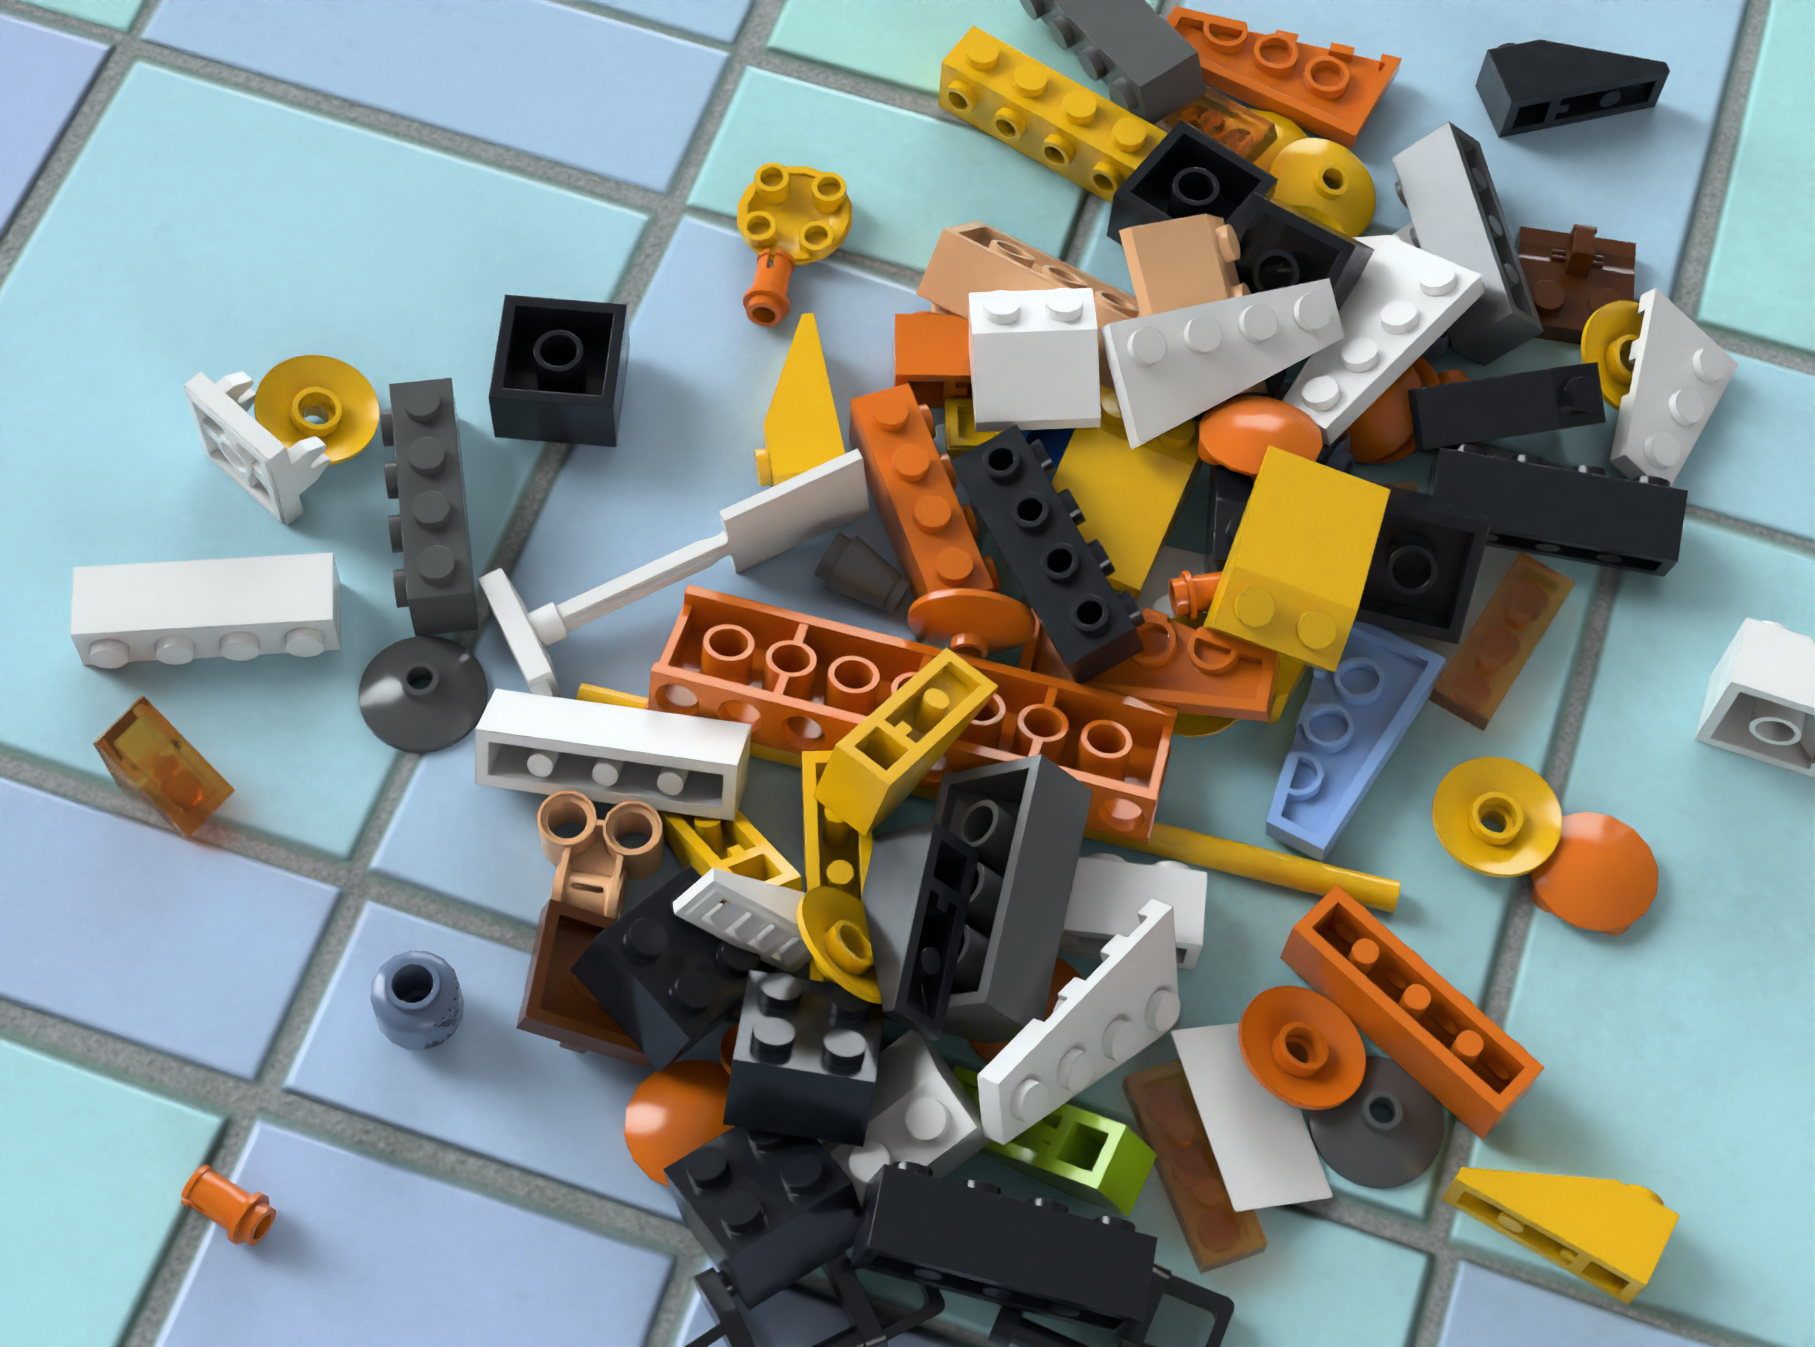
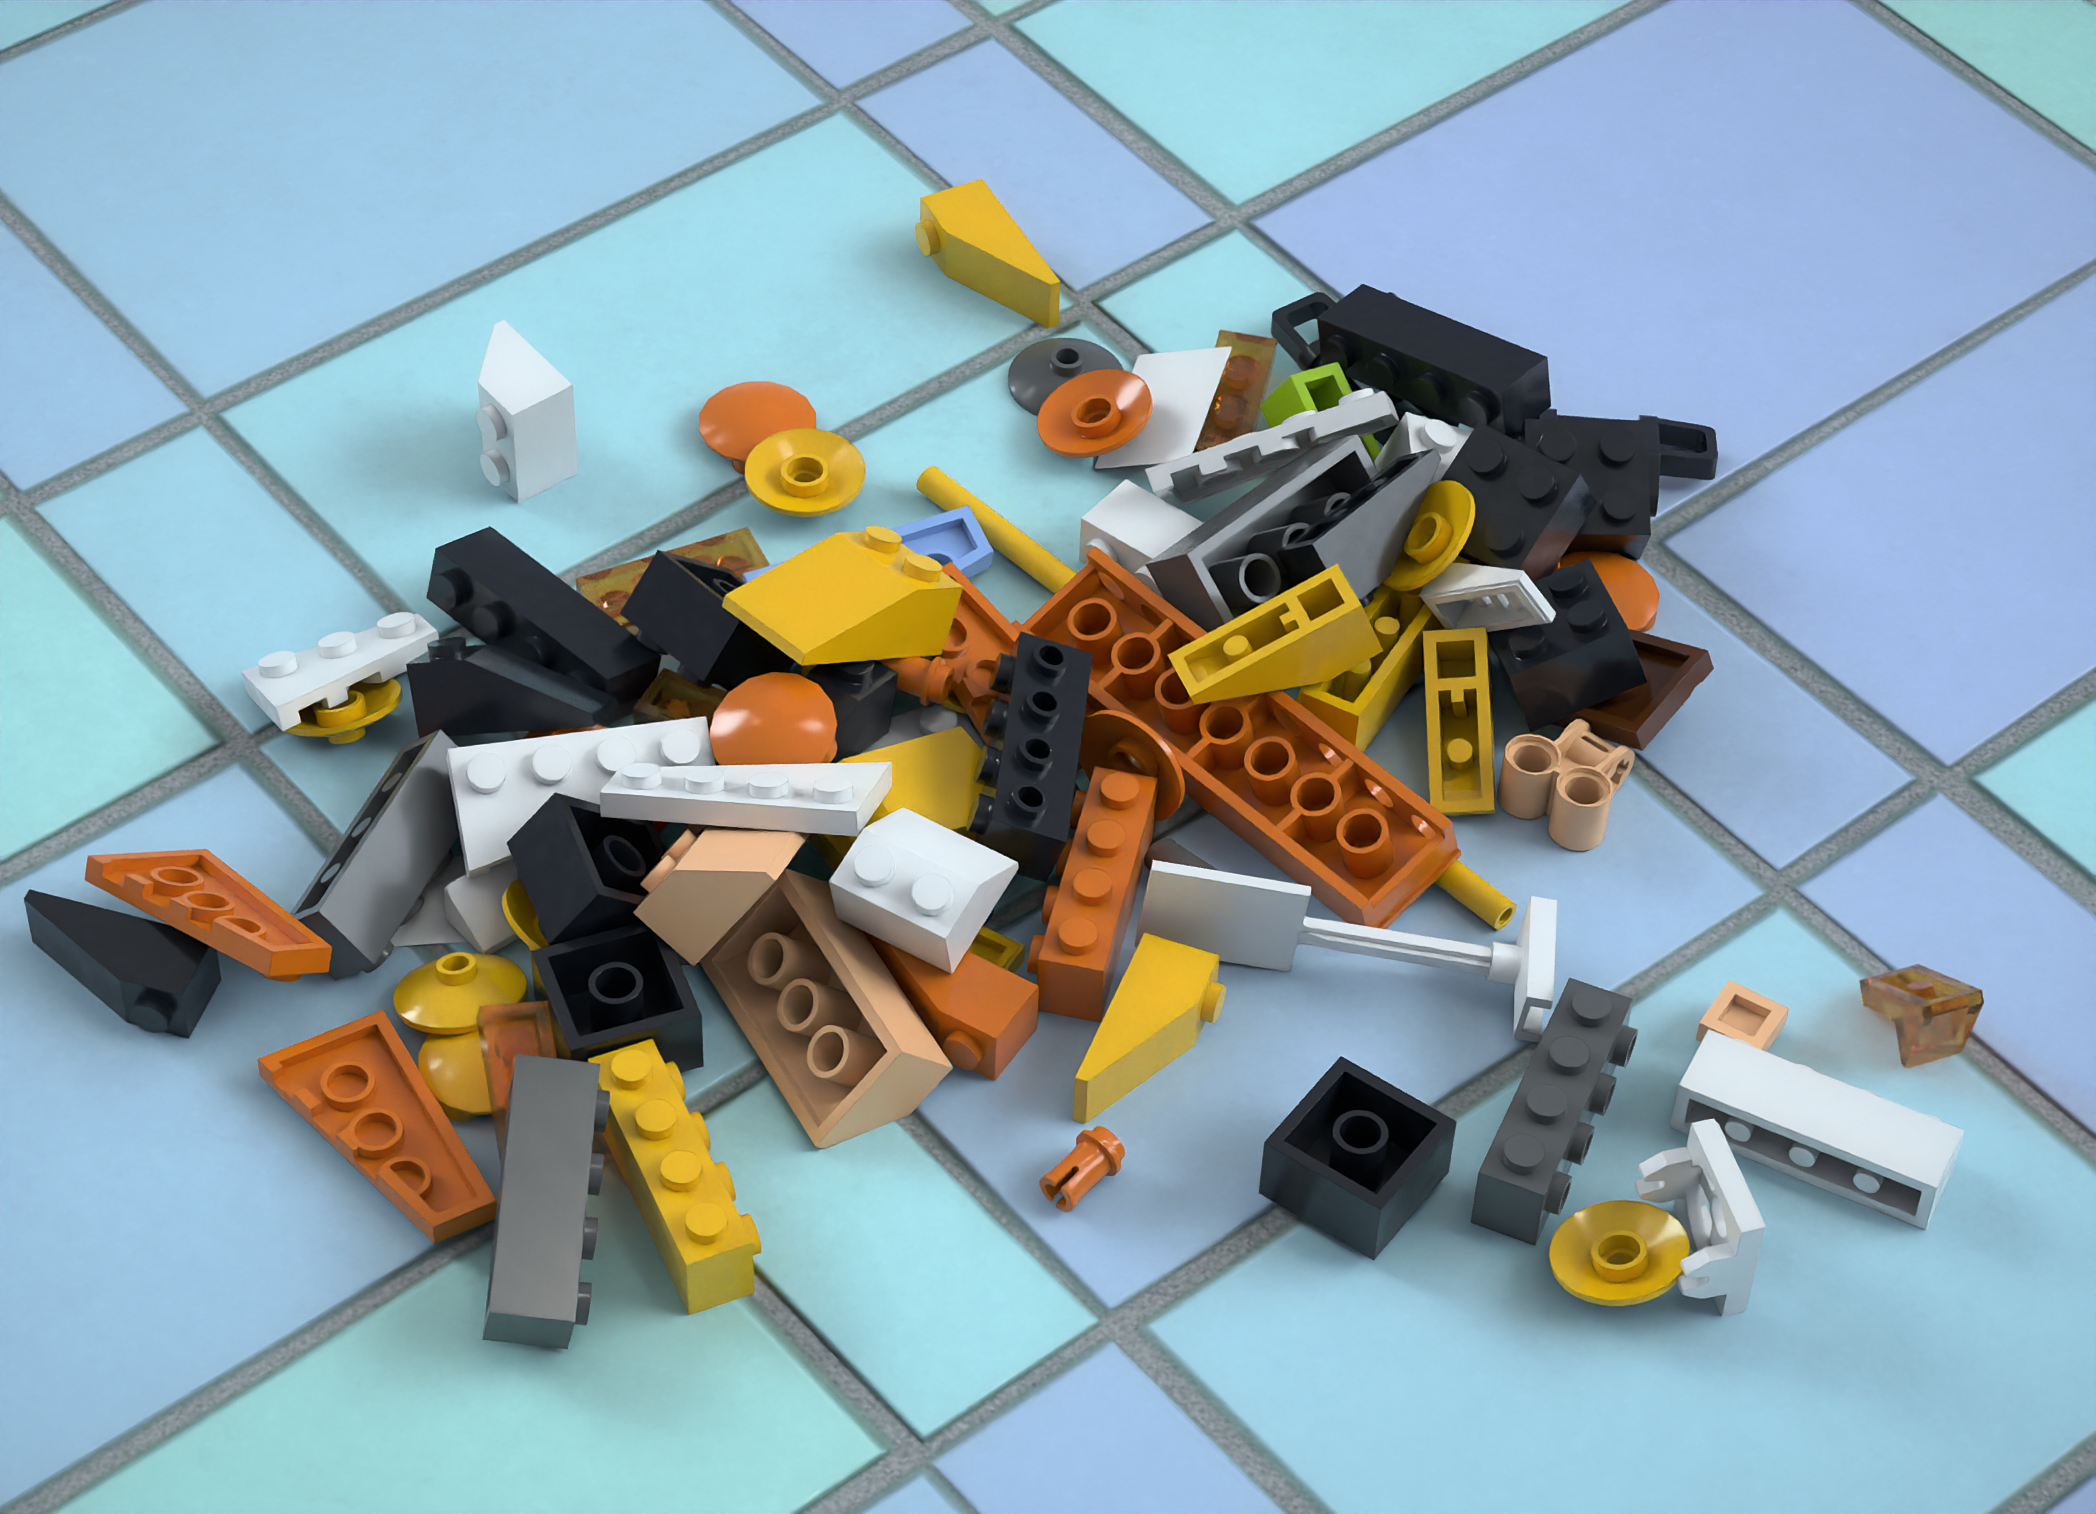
camera: 145 degrees left, 15 degrees down
orange pin [181,1165,276,1246] -> none
dark grey dish [358,636,488,753] -> none
sand blue head [370,950,464,1050] -> none
white brick [475,689,751,821] -> none
yellow dish [737,163,852,265] -> none
orange brick [1280,885,1545,1140] -> none
reddish brown hinge [1515,224,1636,345] -> none
none -> orange wing [84,849,332,982]
none -> light nougat plate [1696,980,1789,1052]

